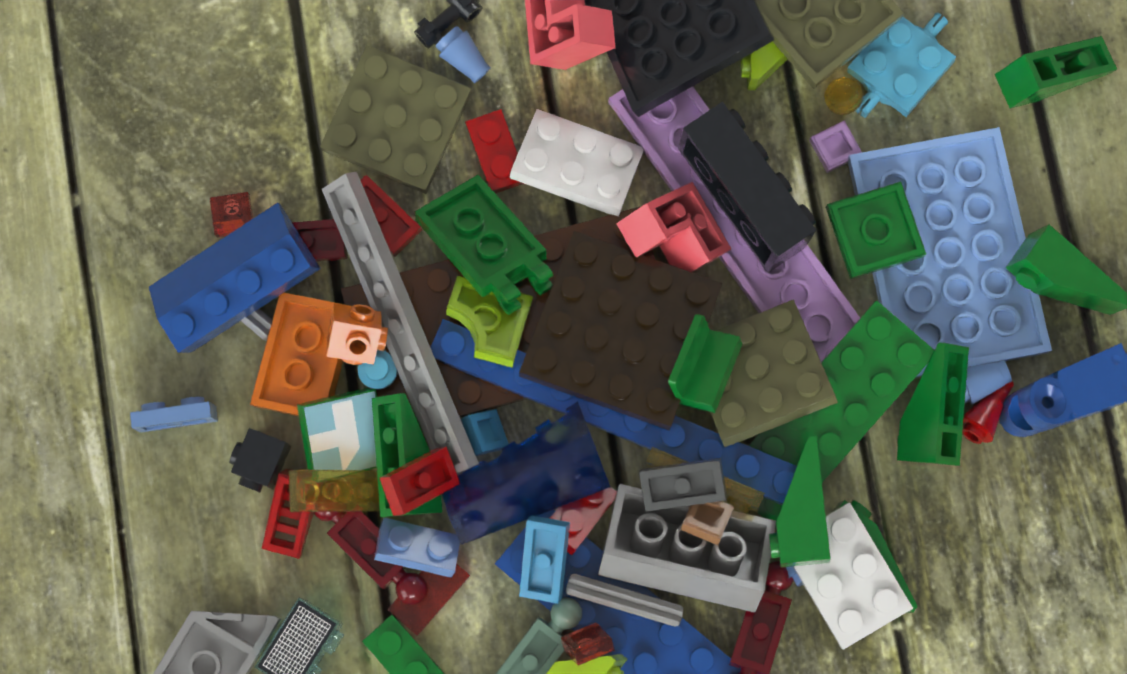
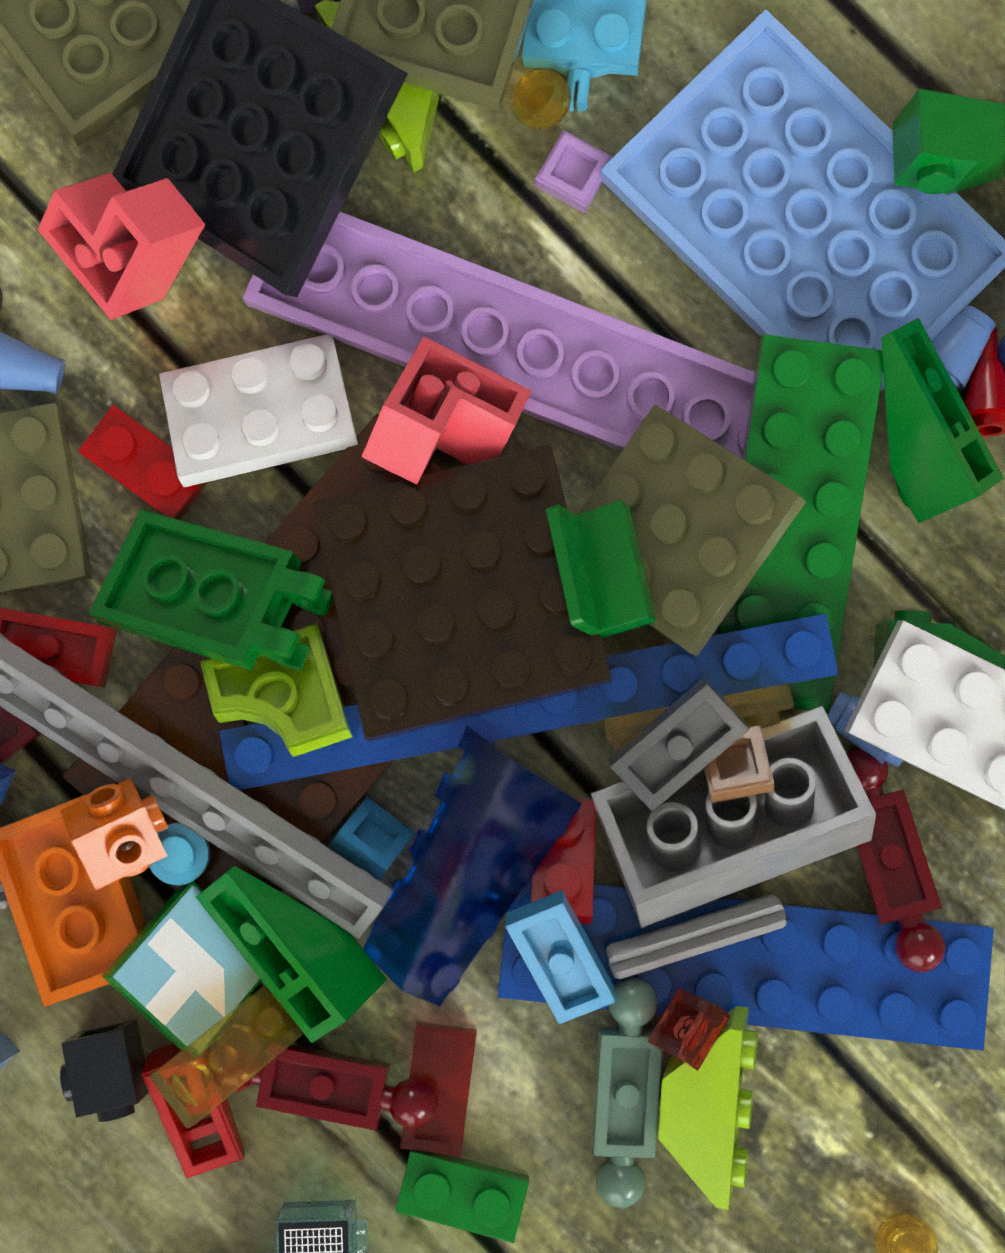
camera: 30 degrees left, 5 degrees up
medium blue plate [374,518,461,578] -> none
red plate [379,446,460,516] -> none
black brick [678,101,816,273] -> none
green slope [769,436,831,567] -> none
green tile [826,181,926,280] -> none

